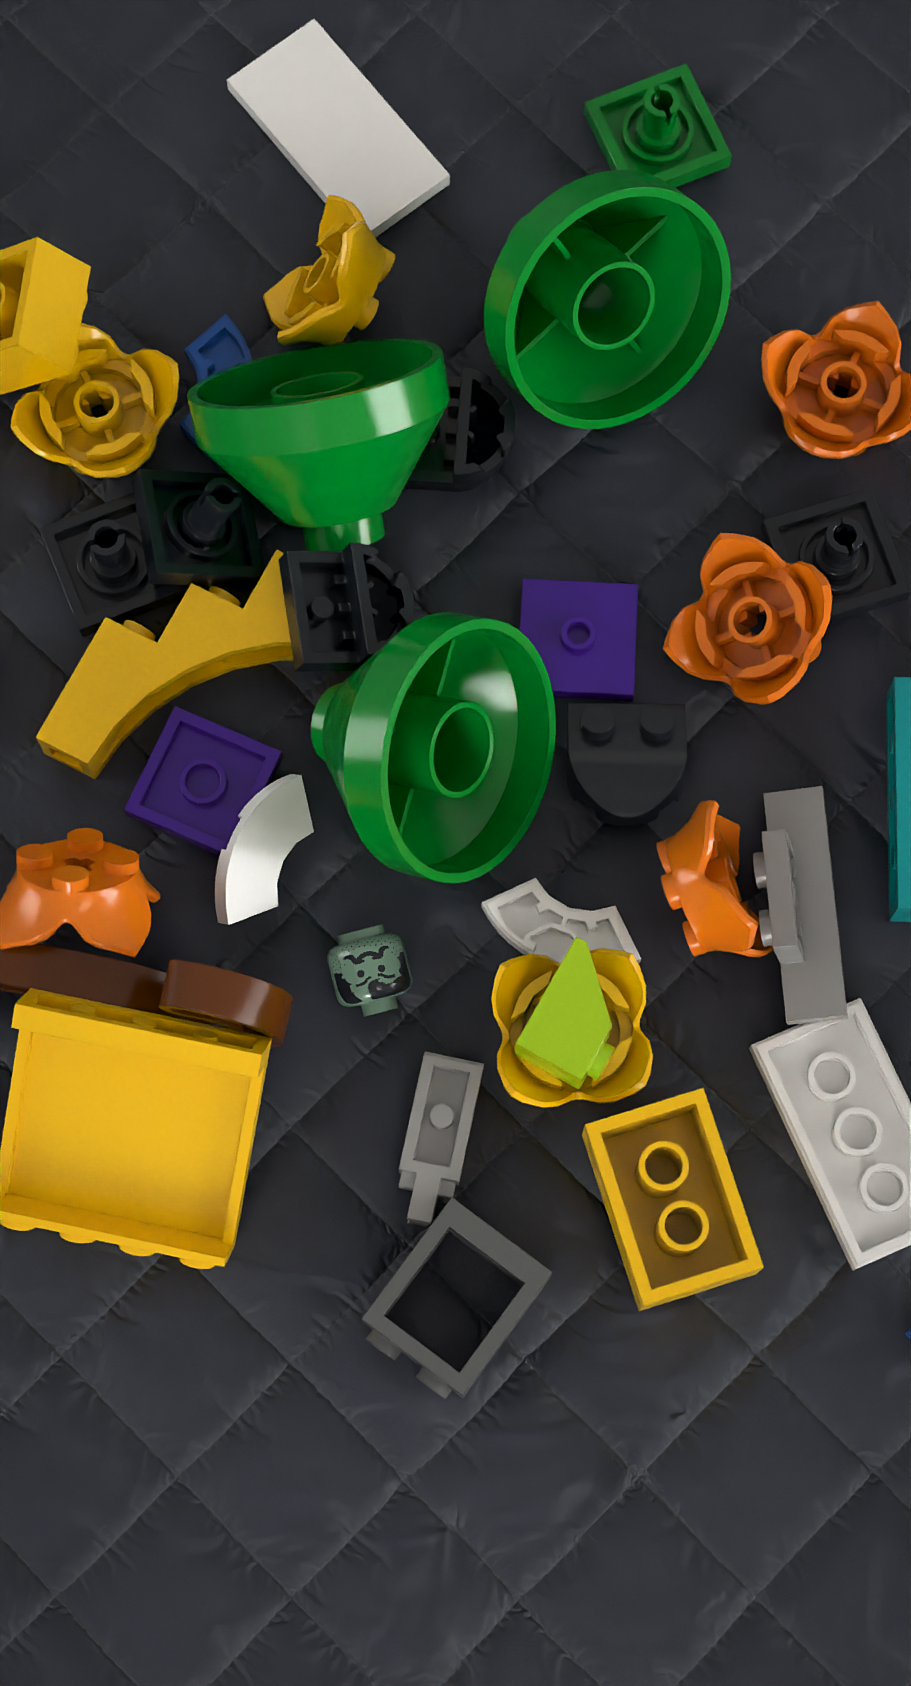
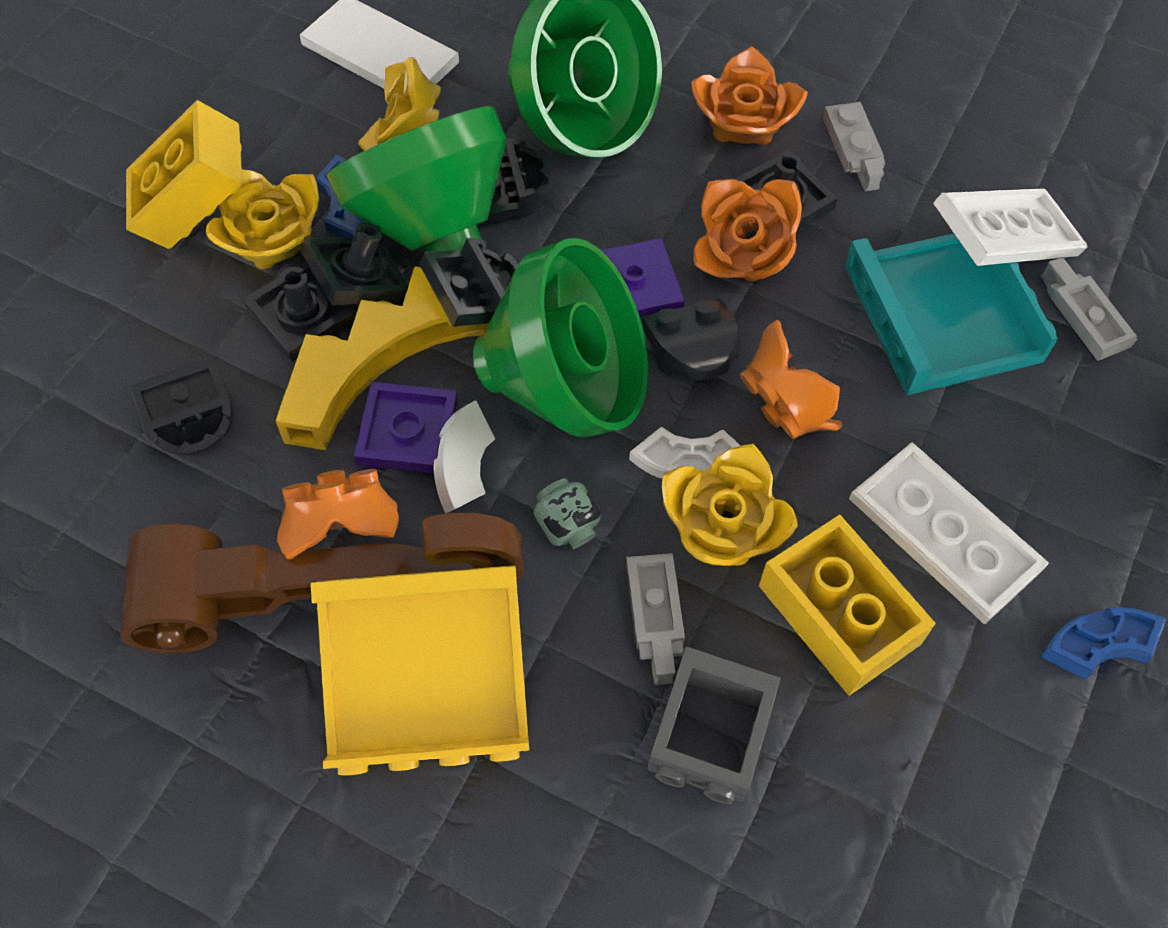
camera: 20 degrees left, 15 degrees down
lime slope [515,936,615,1090] -> none
light grey bracket [753,786,848,1025] -> none

